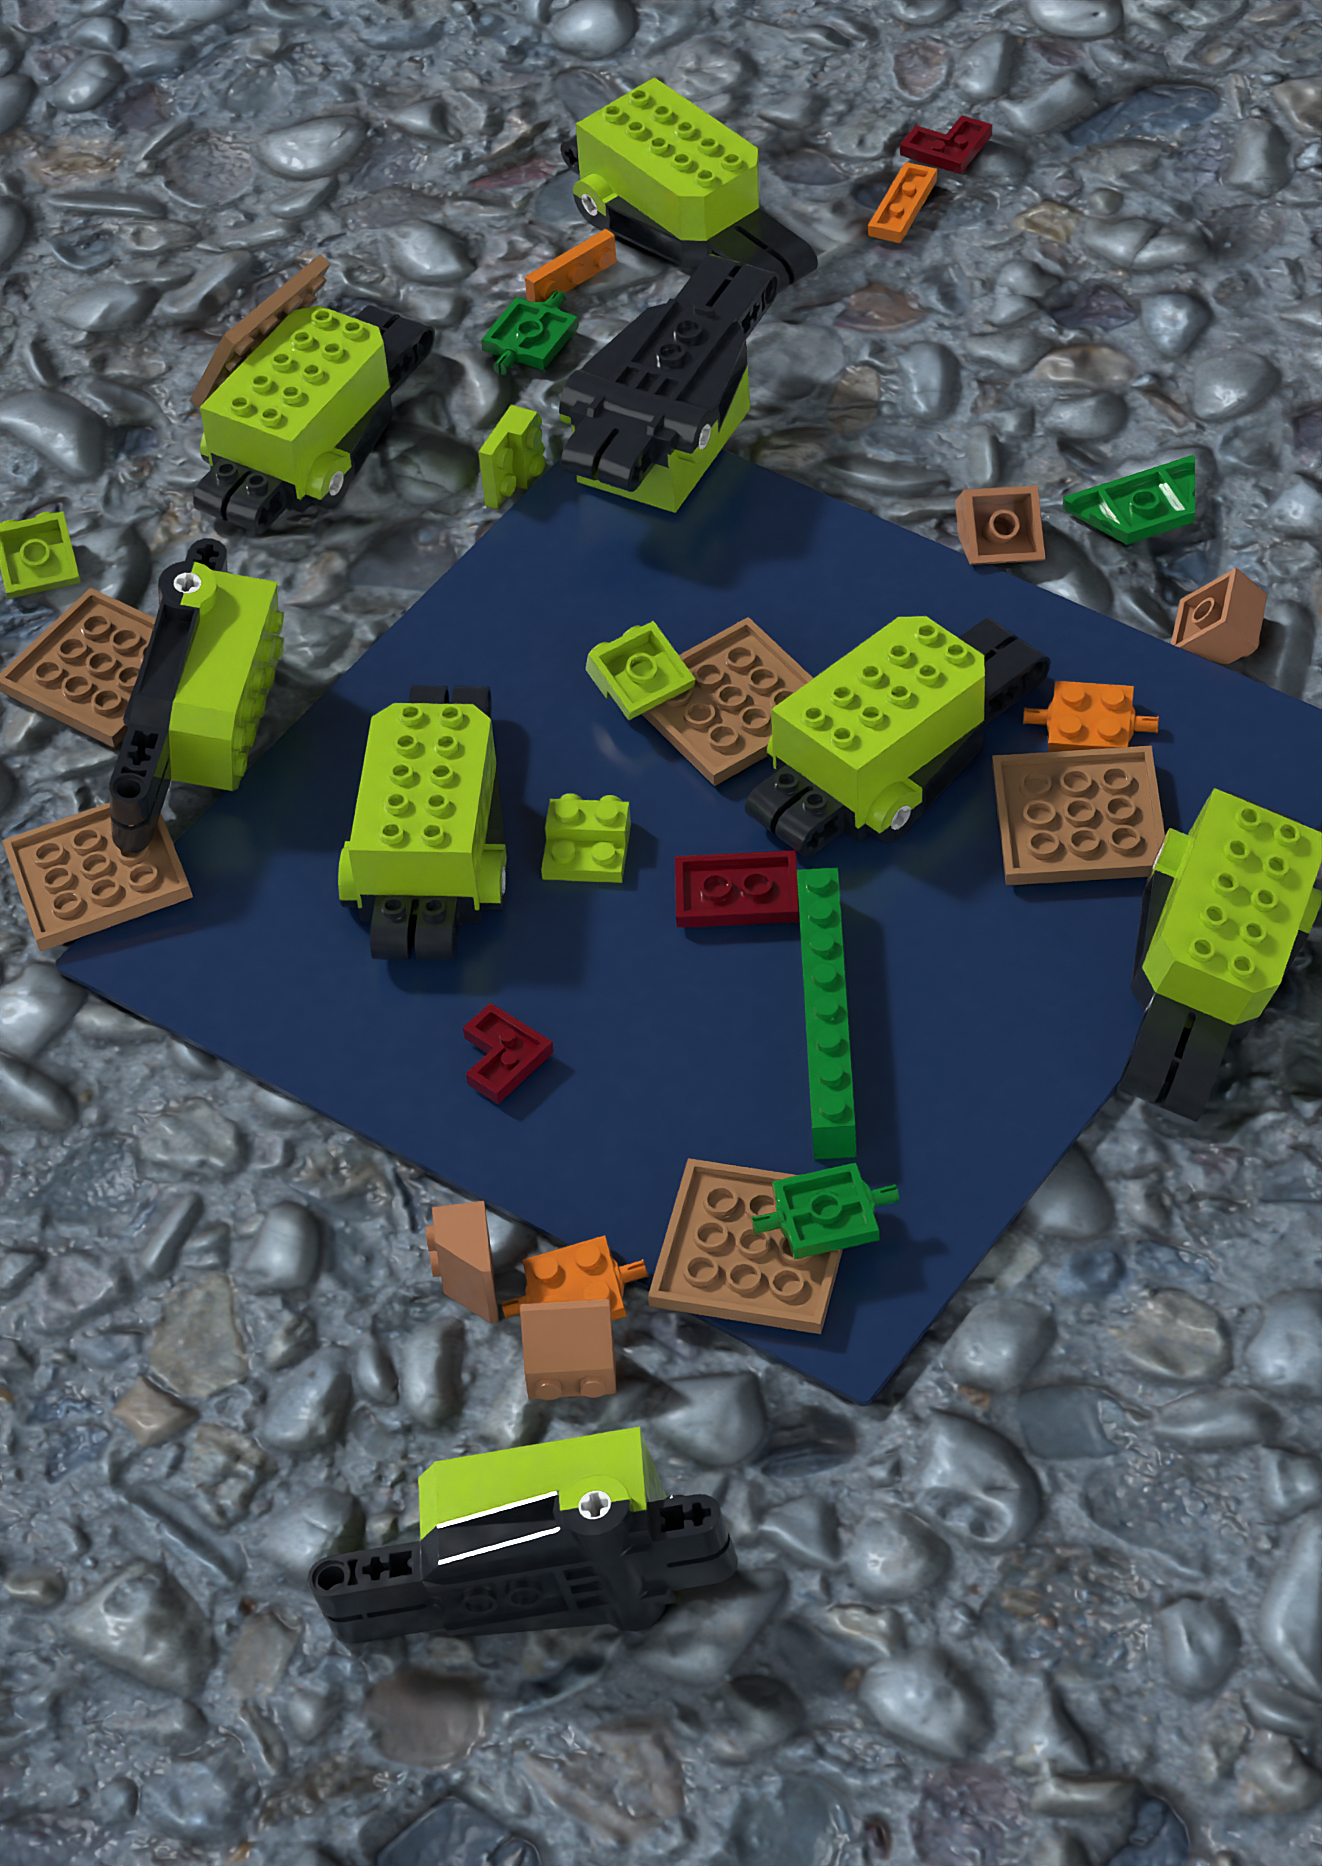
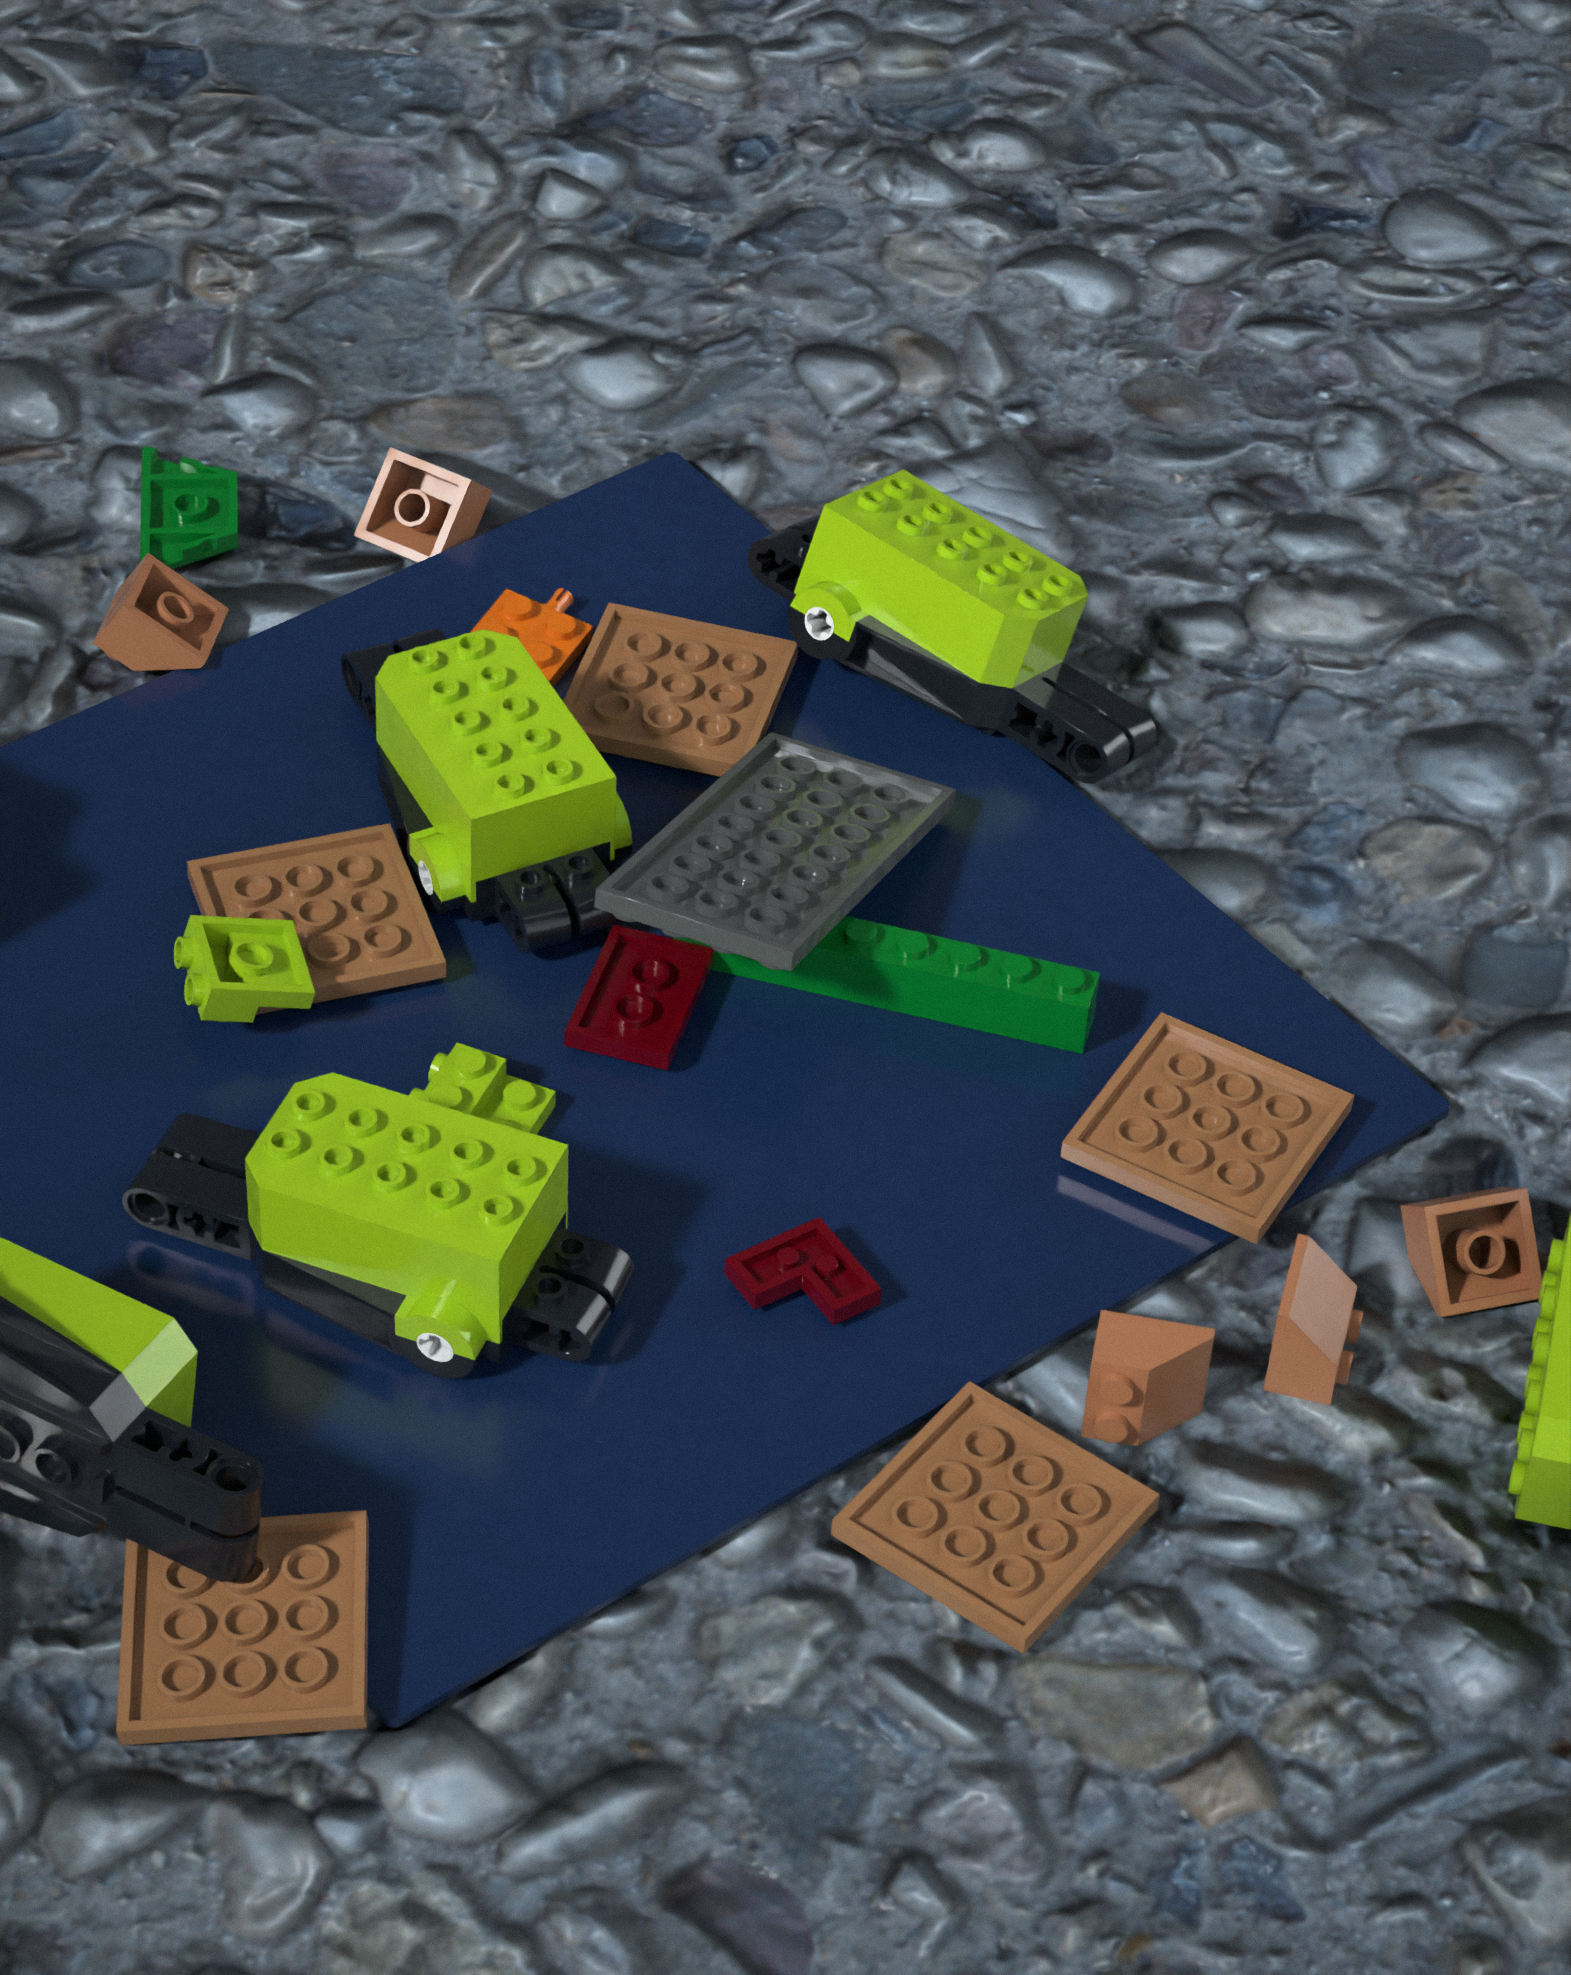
camera: 80 degrees left, 5 degrees down
orange plate [501,1235,649,1321] -> none
green plate [751,1163,900,1260] -> none
none -> dark grey plate [594,732,956,971]
none -> medium nougat plate [831,1381,1160,1654]
none -> nougat slope [1400,1187,1542,1317]

